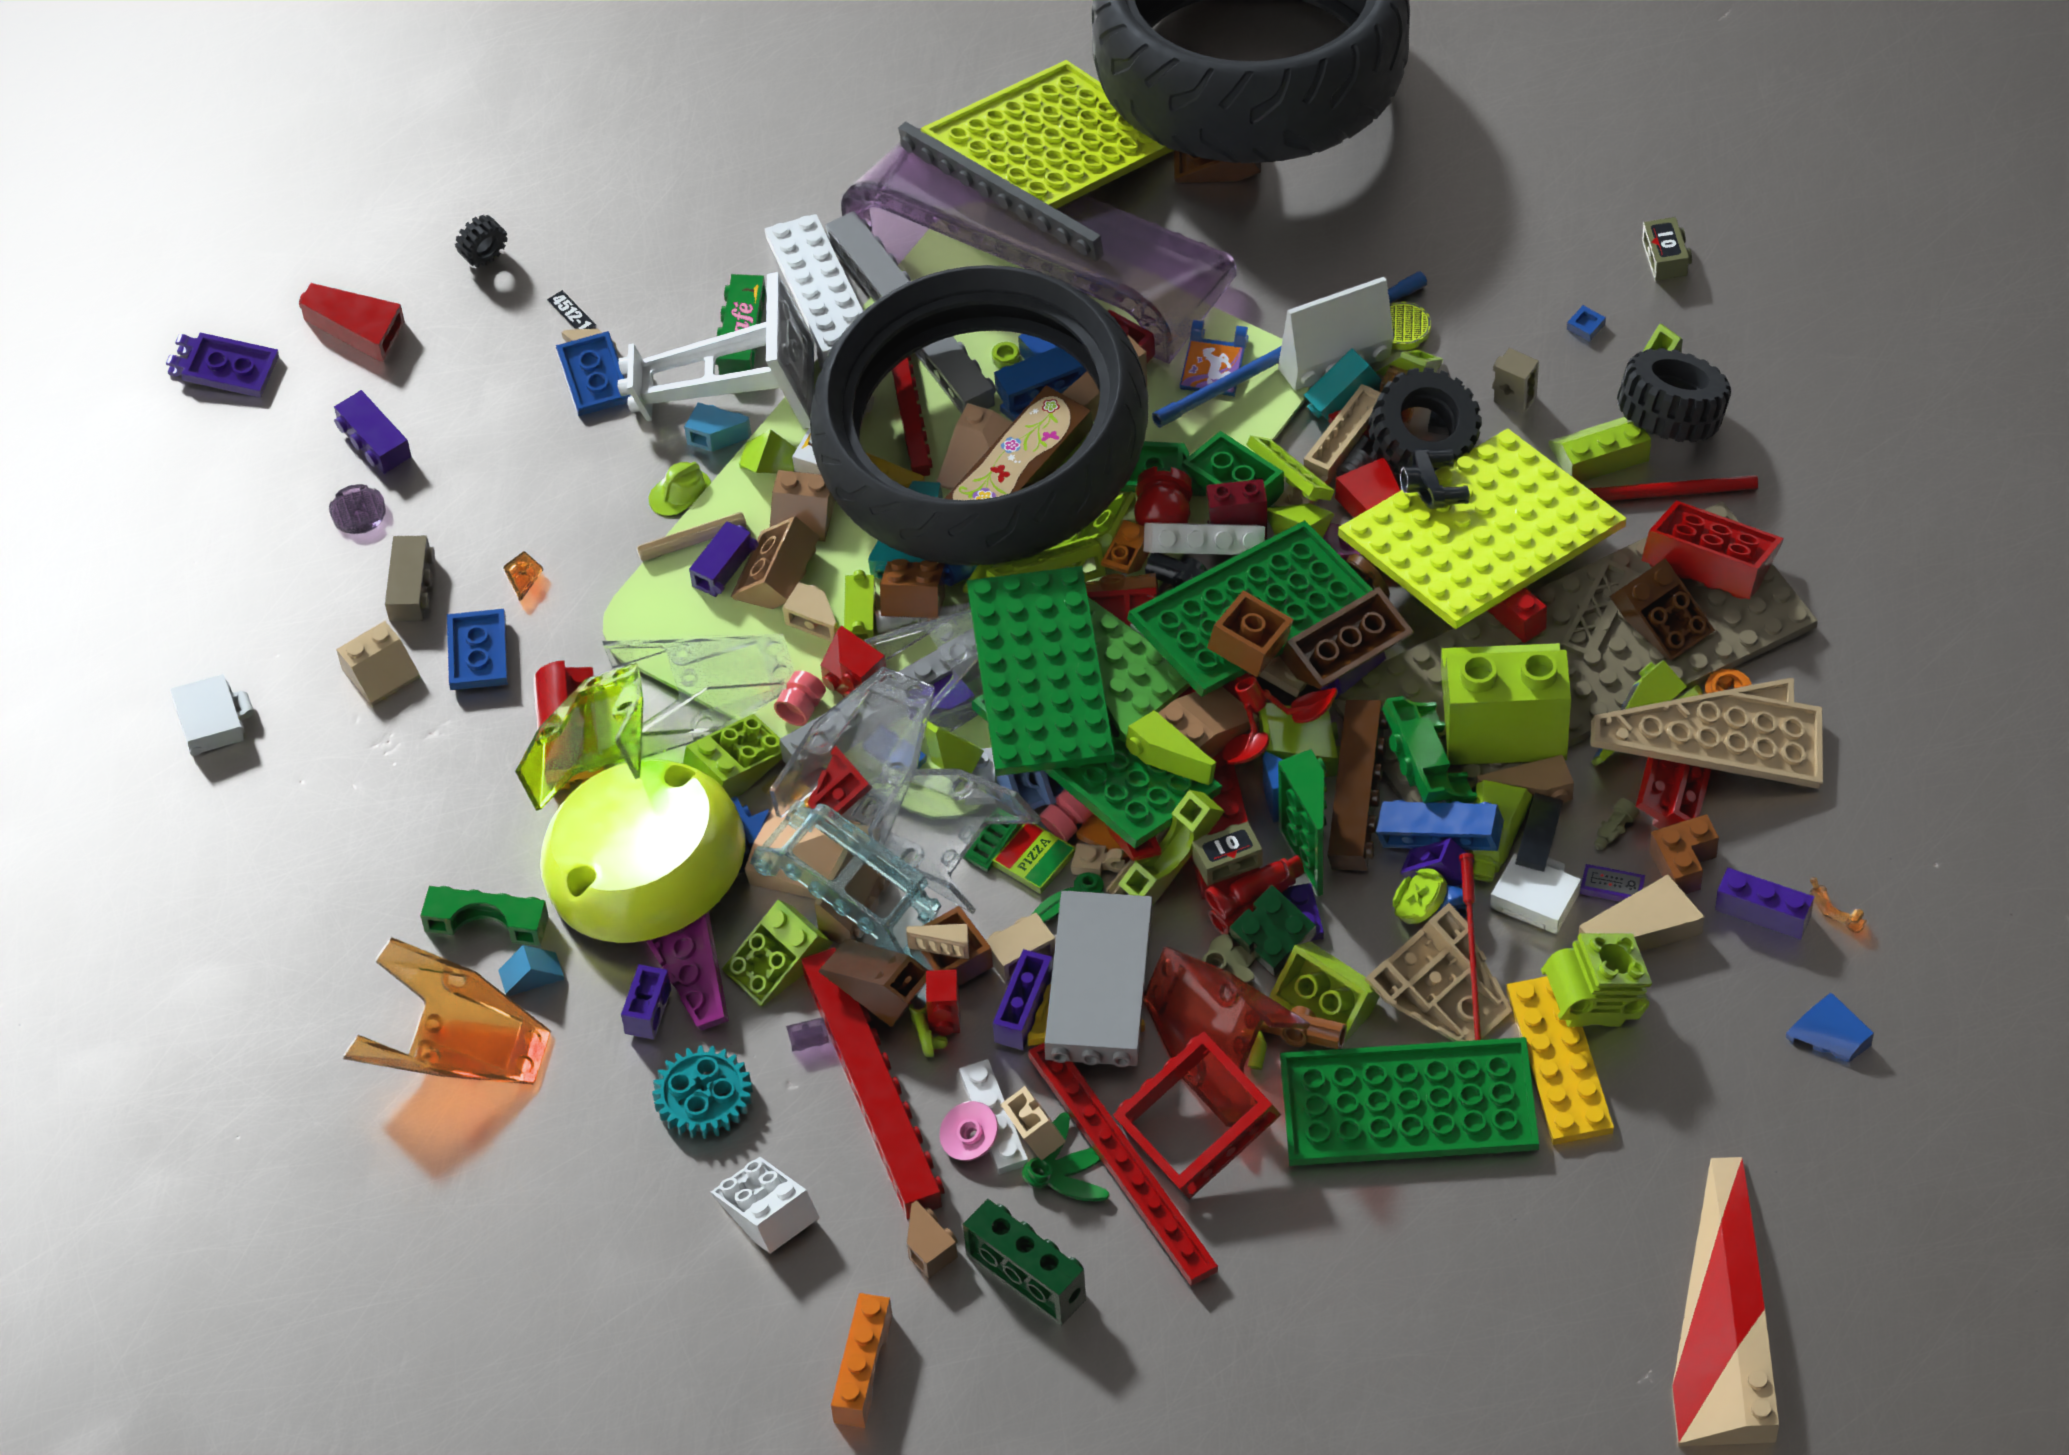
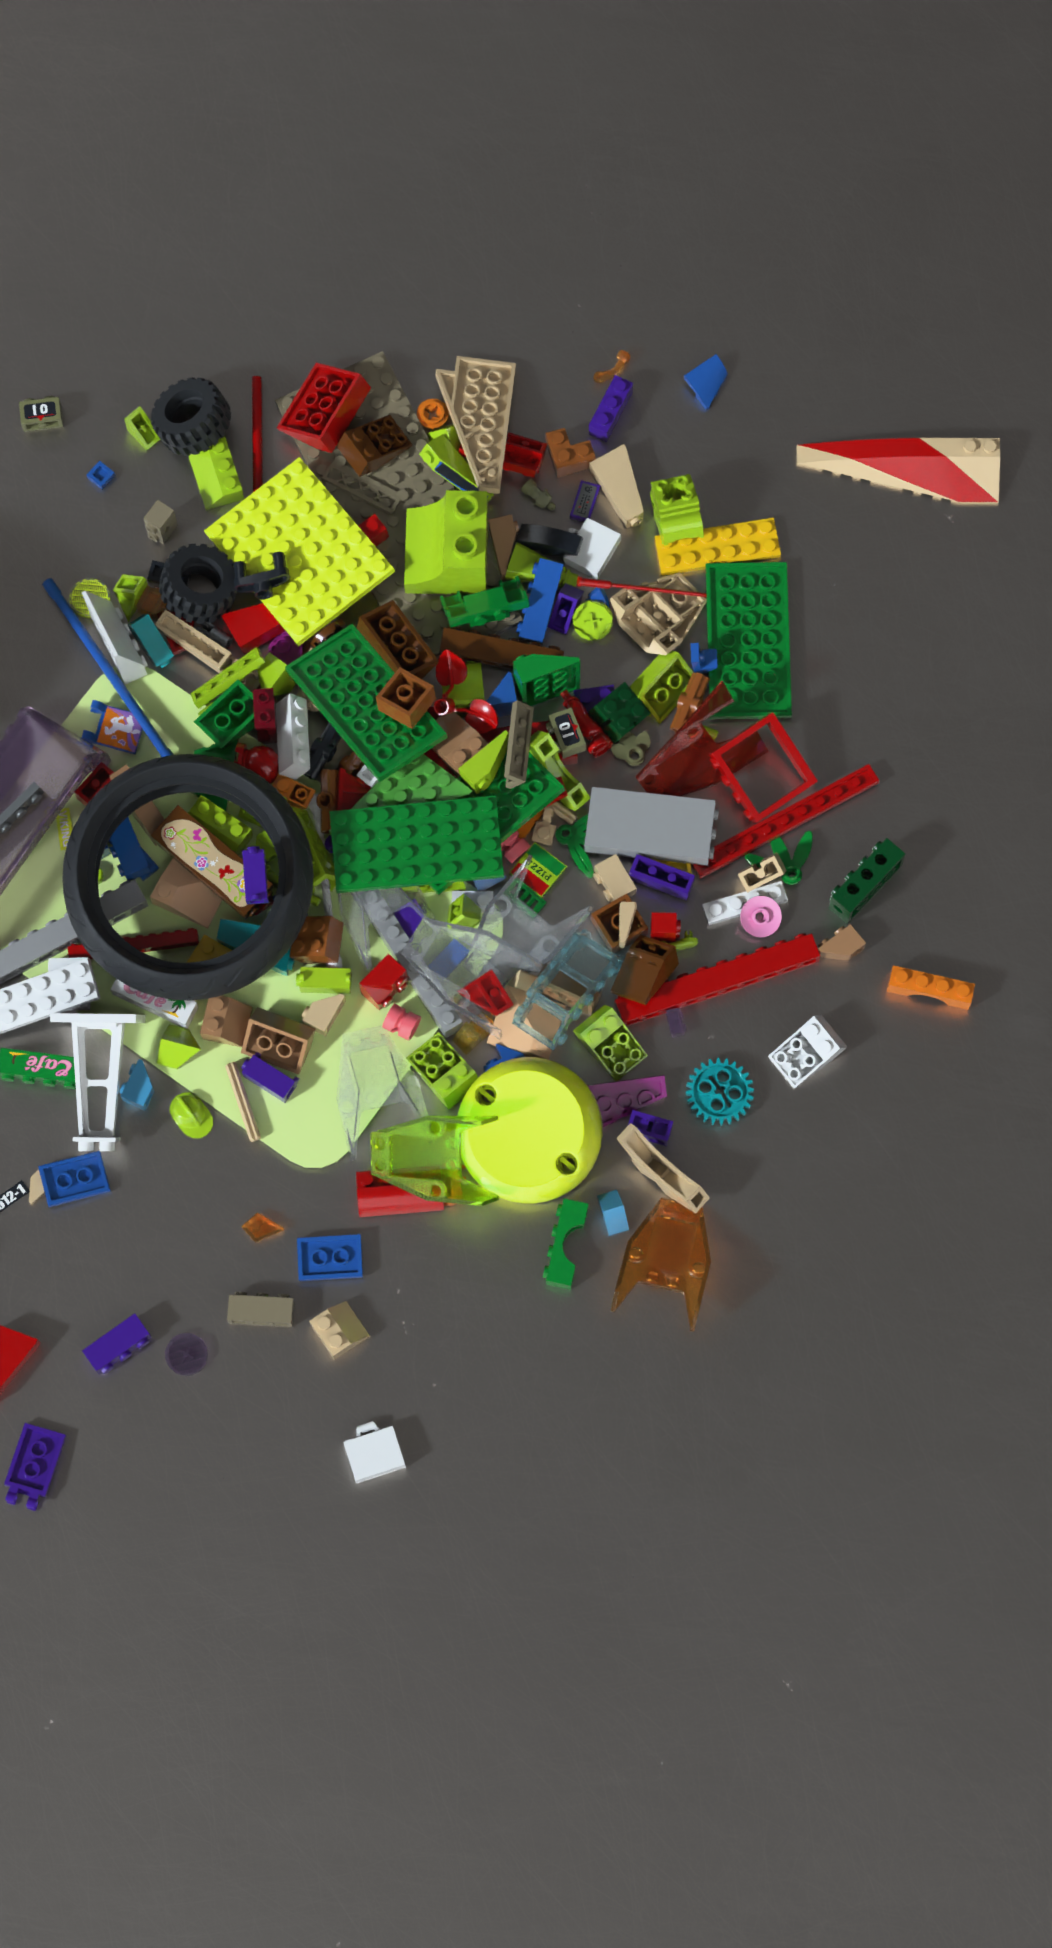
camera: 90 degrees left, 20 degrees up
none -> dark purple brick [242,846,269,905]
none -> dark tan fence [504,700,534,789]
none -> tan arch [616,1123,710,1213]
none -> blue slope [690,643,718,674]

